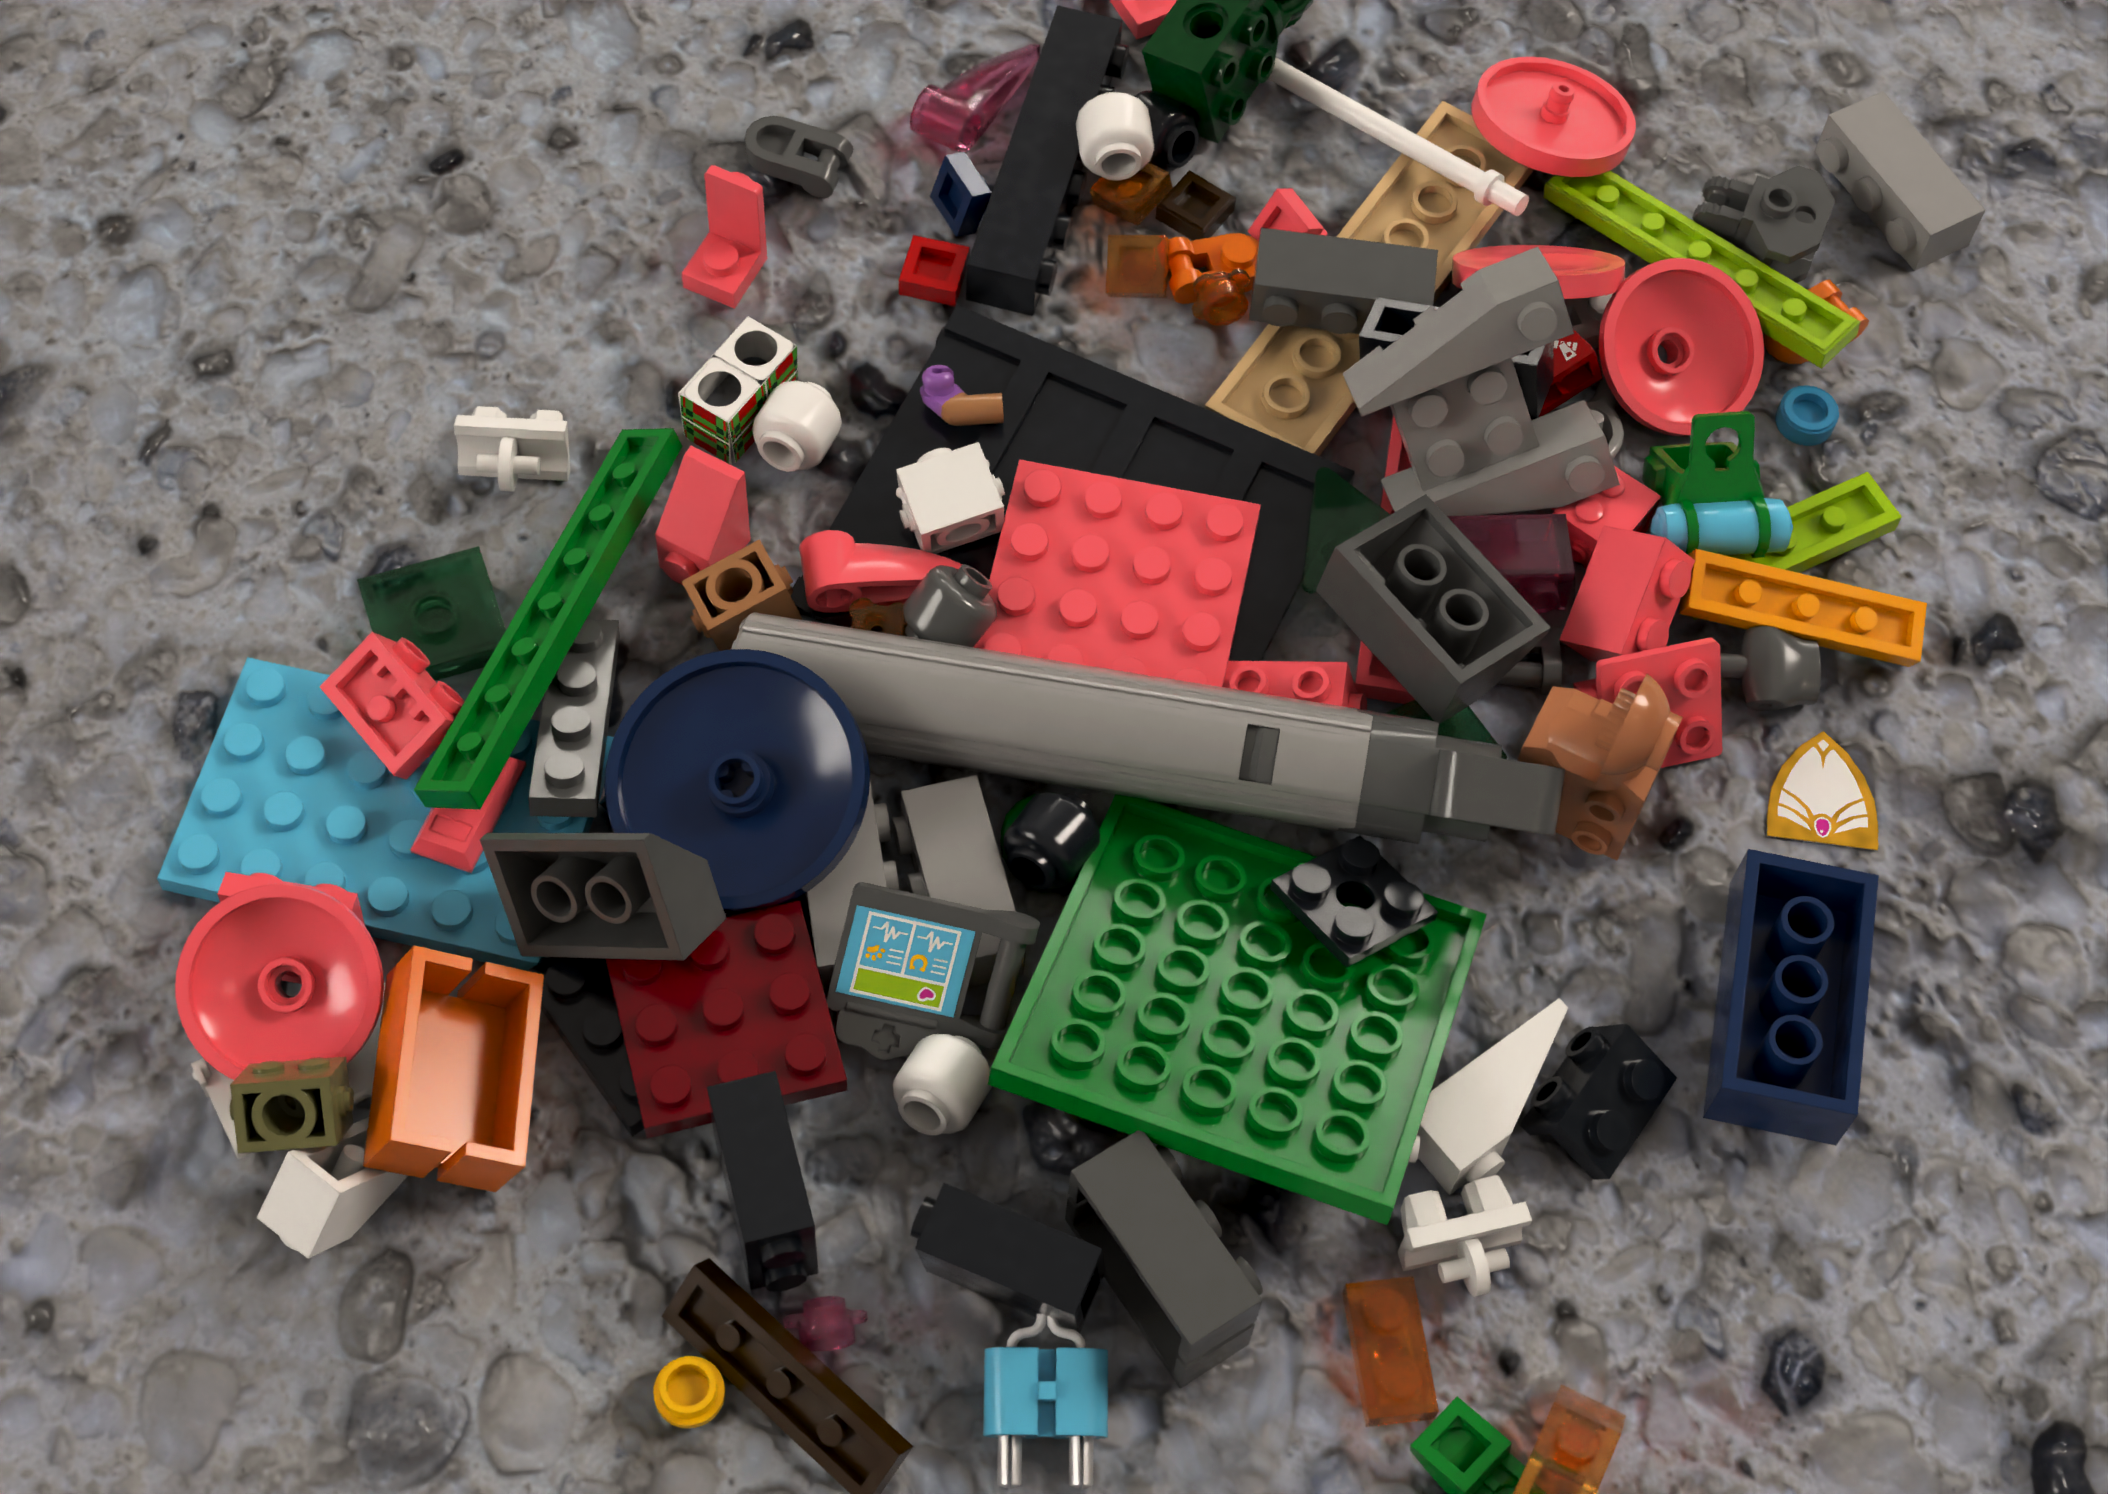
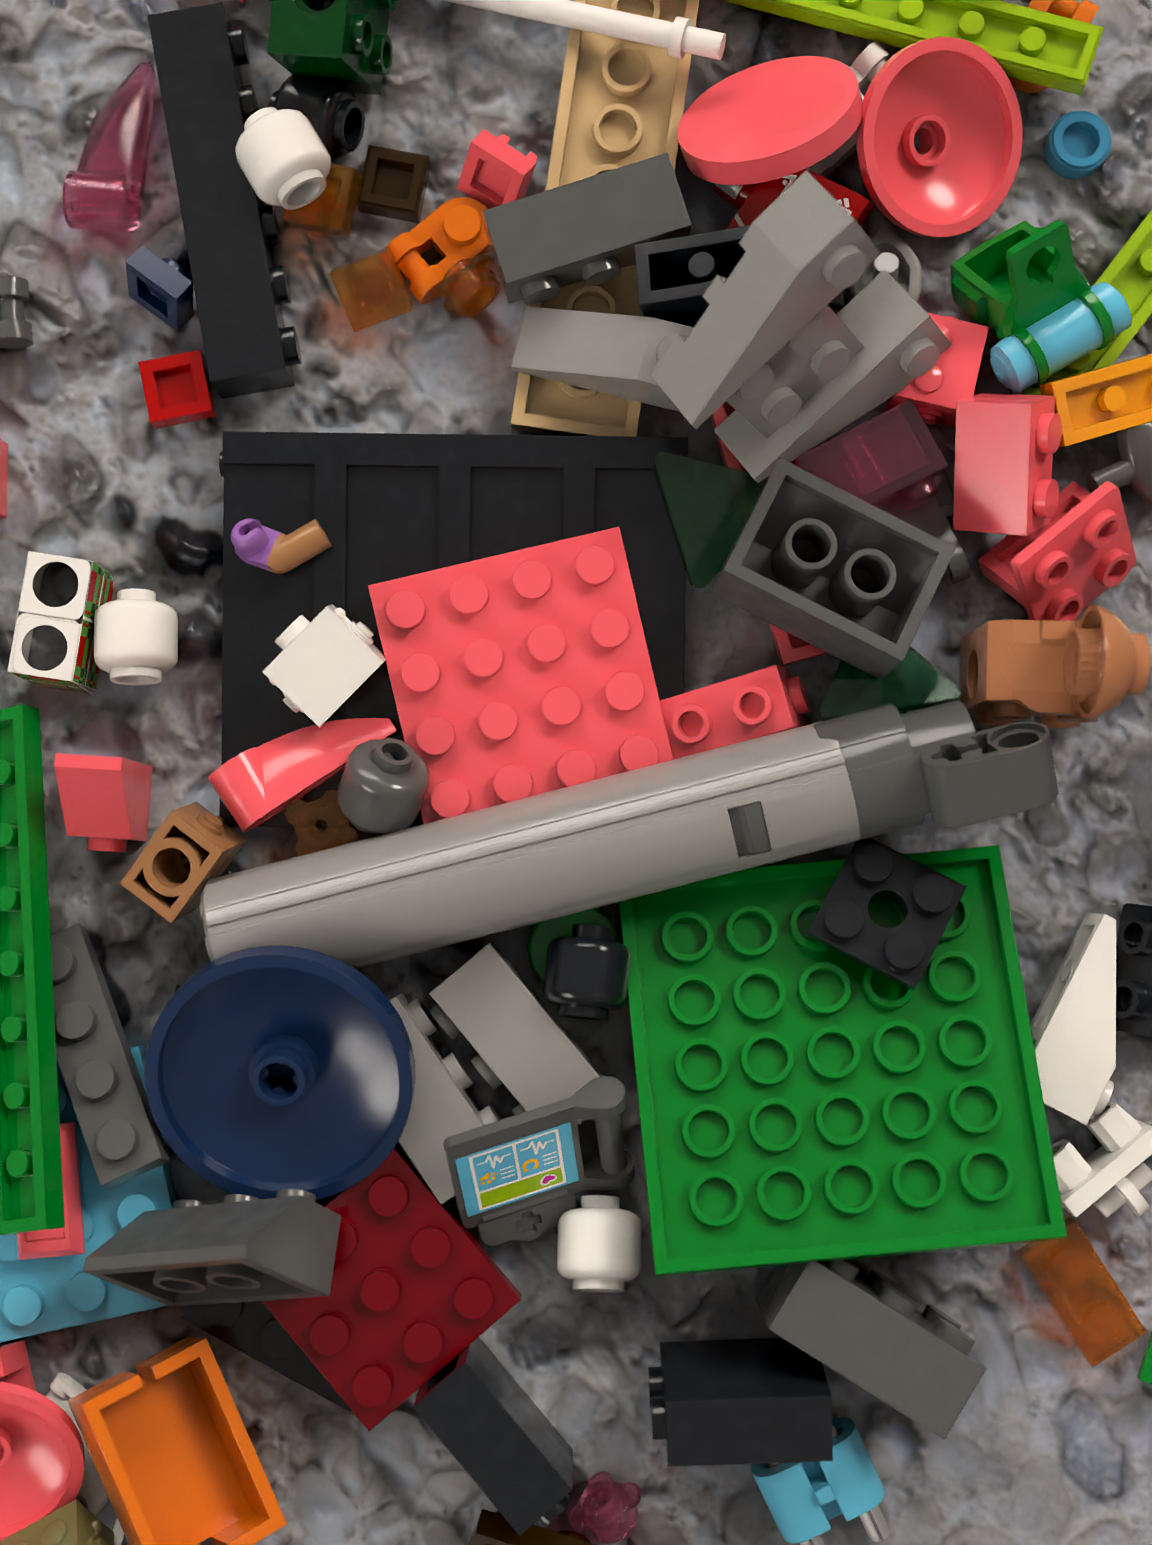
camera: 20 degrees left, 25 degrees up
none -> light grey slope [511,306,694,412]

